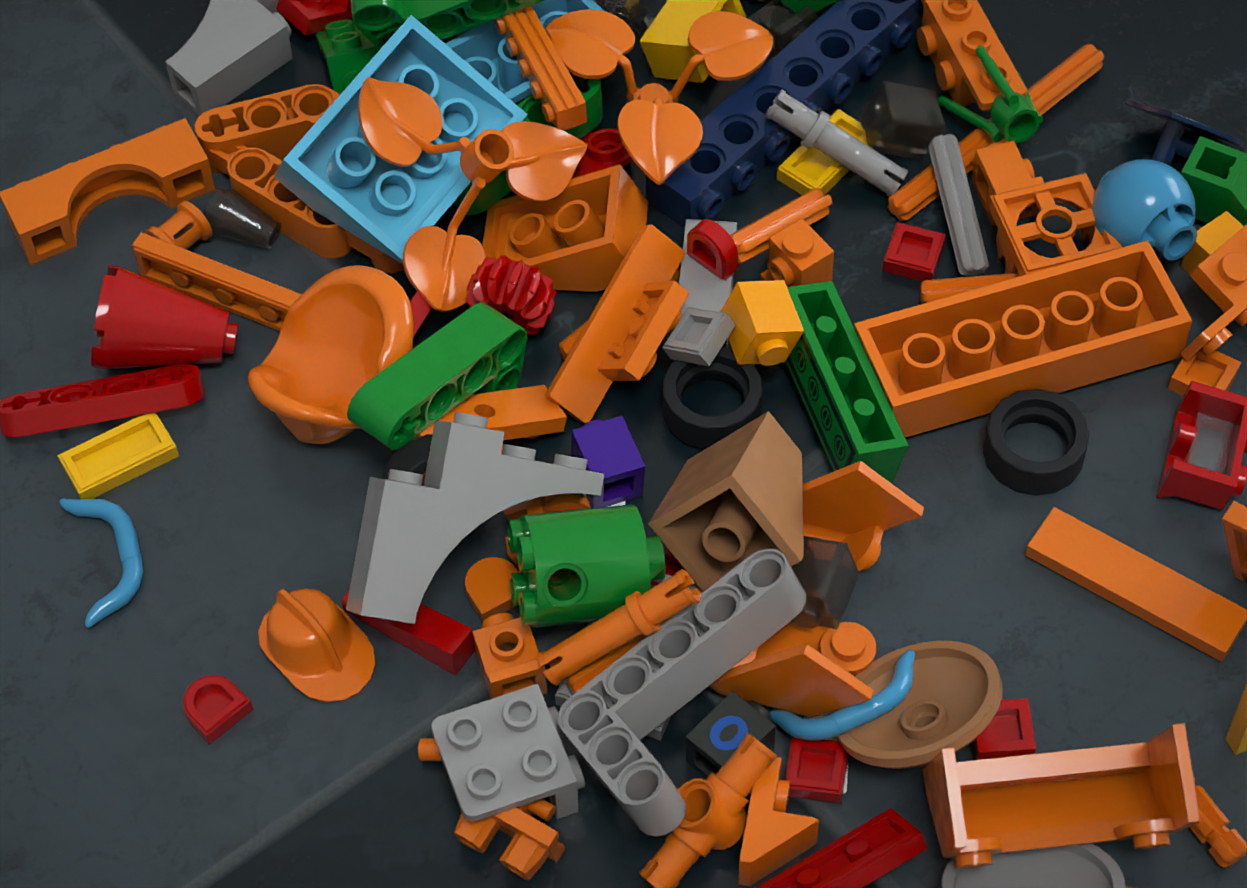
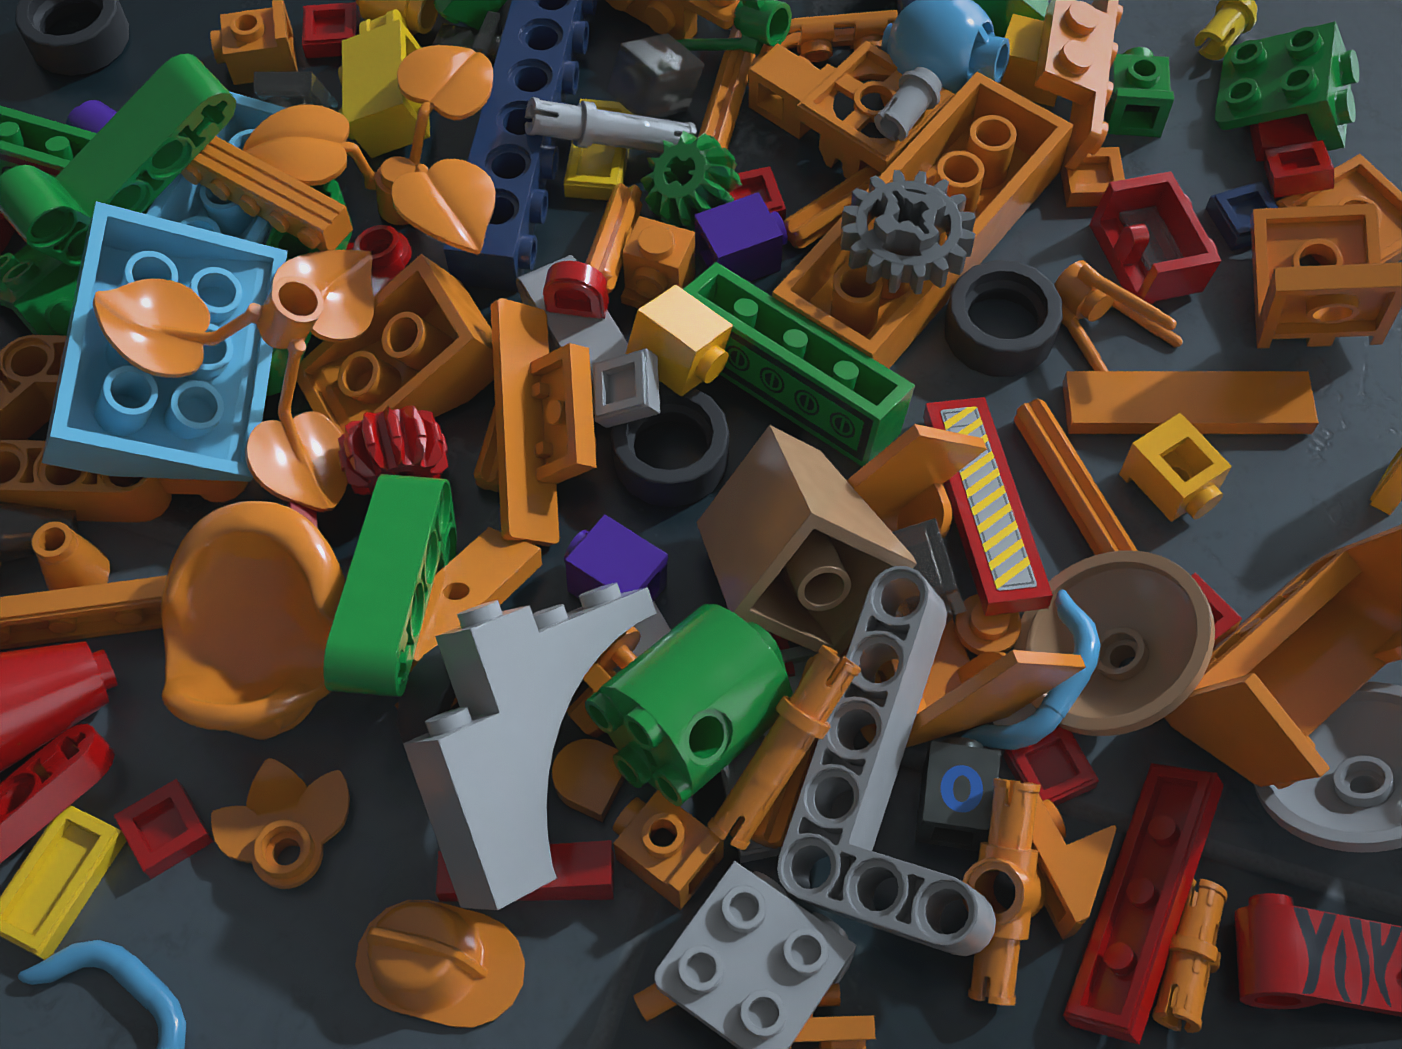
camera: 35 degrees left, 5 degrees up
light grey axle [928,134,989,277] -> none
none -> orange cone [32,522,110,591]
none -> red tile [114,778,214,879]
none -> orange plate [211,758,350,889]
none -> green gear [640,130,742,232]
none -> dark purple brick [694,192,788,282]
none -> orange piece [760,10,898,62]
none -> dark grey gear [840,170,976,294]
none -> light grey pin [874,67,942,142]
none -> tile [923,397,1053,616]
none -> orange axle [1014,399,1138,555]
none -> orange plant [1054,260,1183,371]
none -> light orange brick [1119,412,1232,522]

